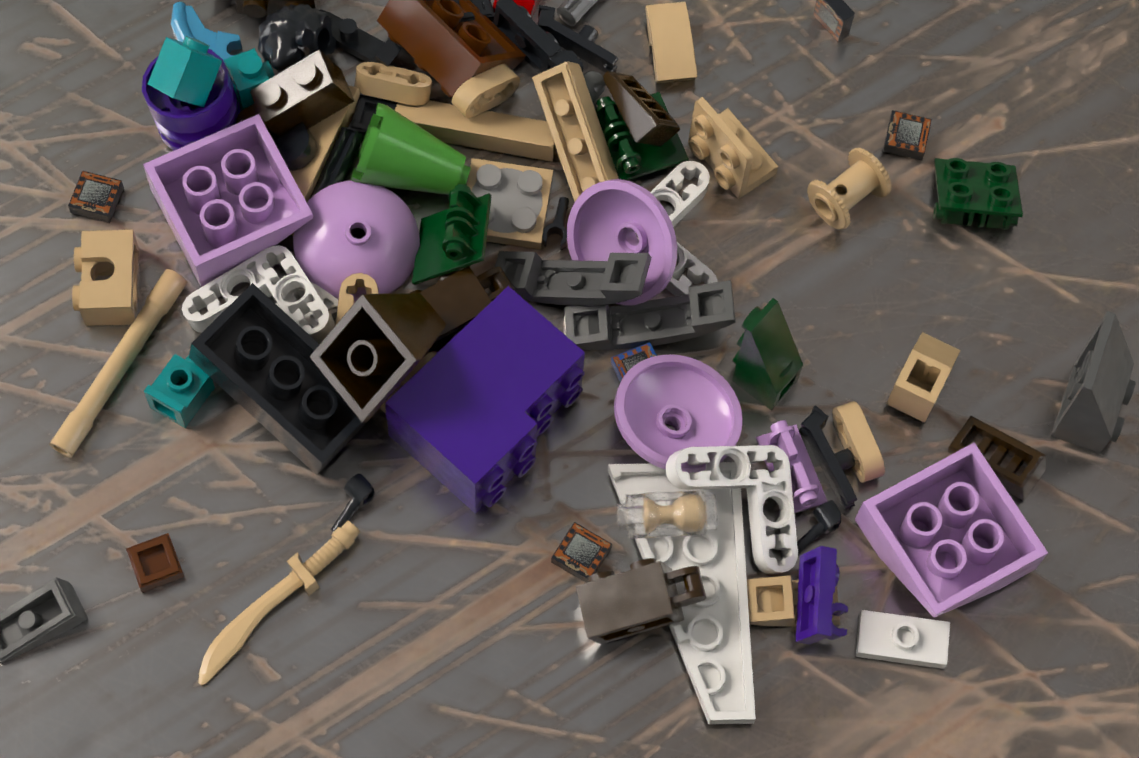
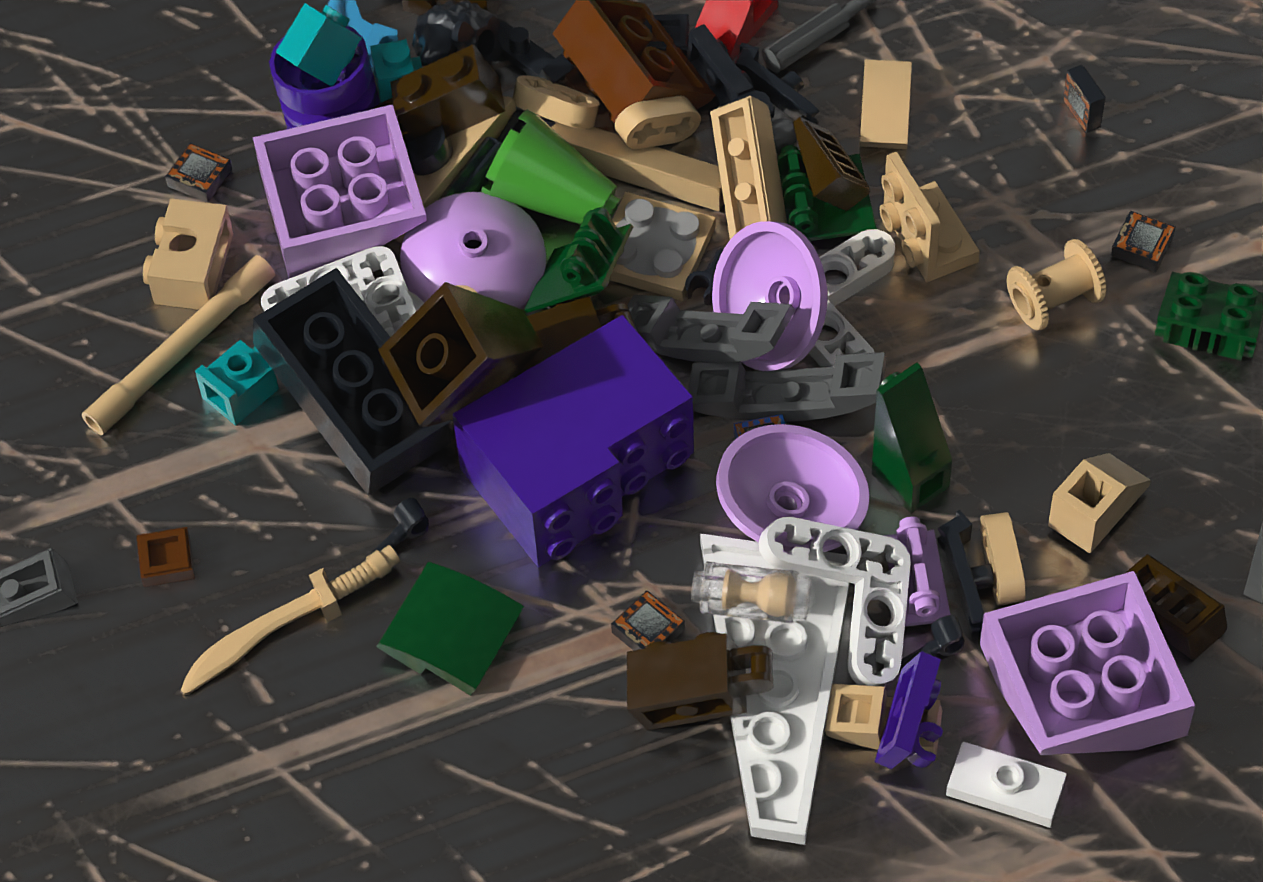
camera: 20 degrees right, 10 degrees down
none -> dark green slope [376,561,524,696]

